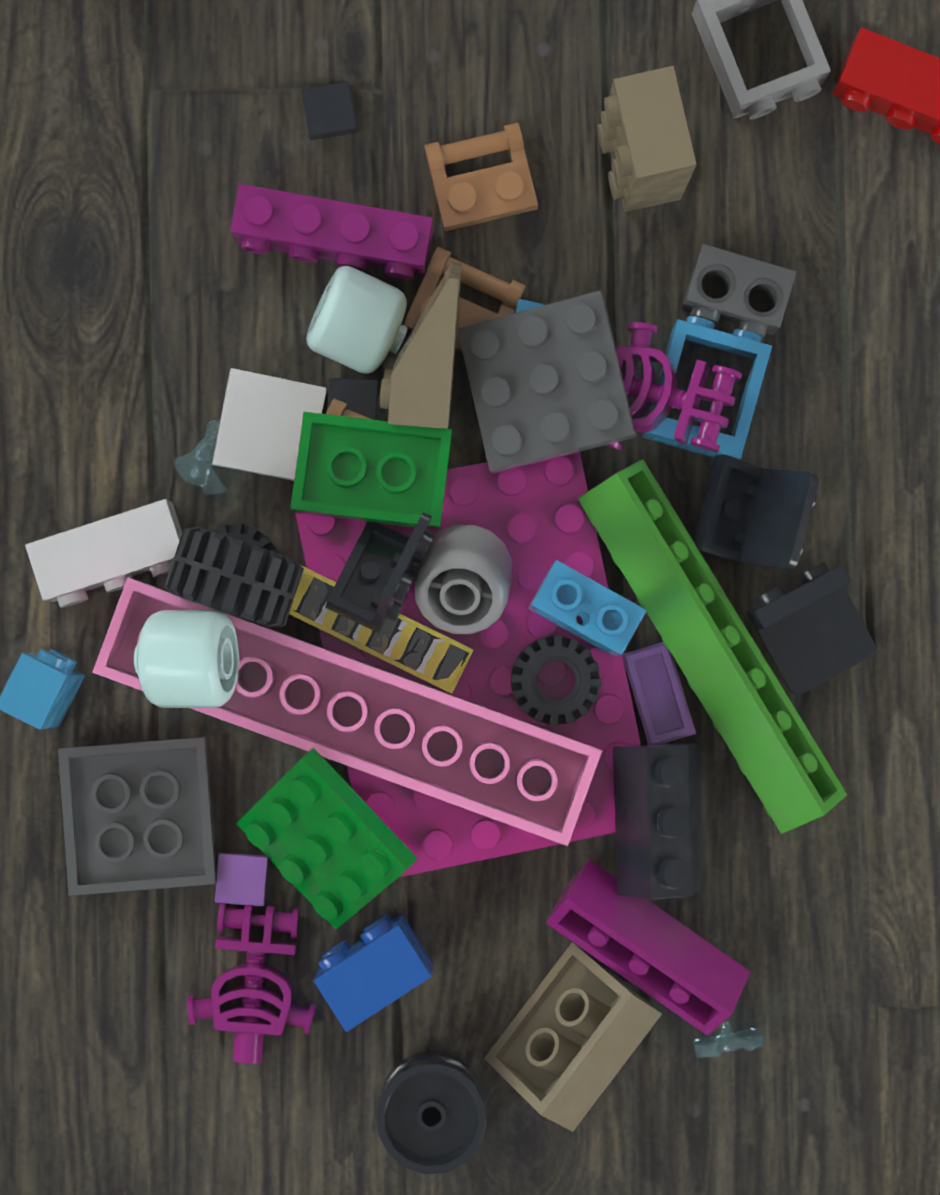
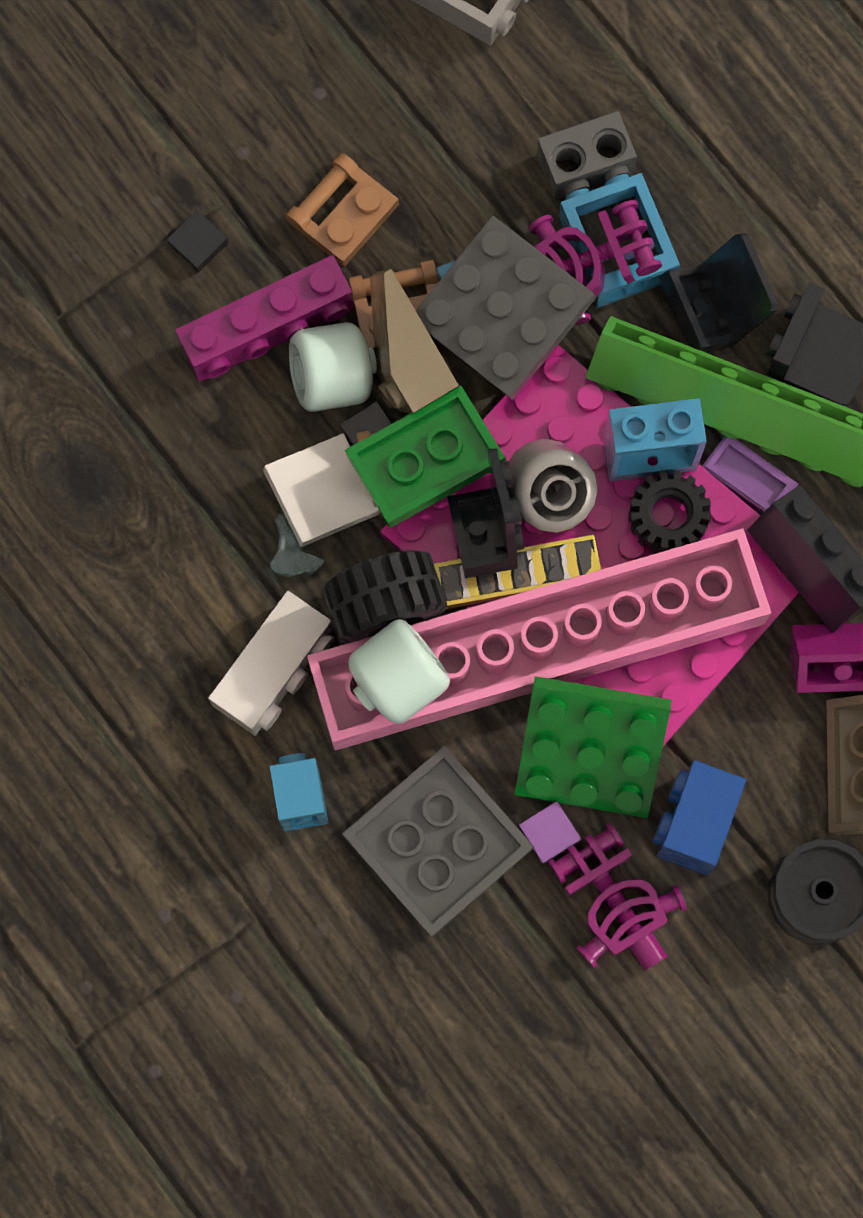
camera: 30 degrees left, 10 degrees down
dark tan brick [597,65,697,212] -> none

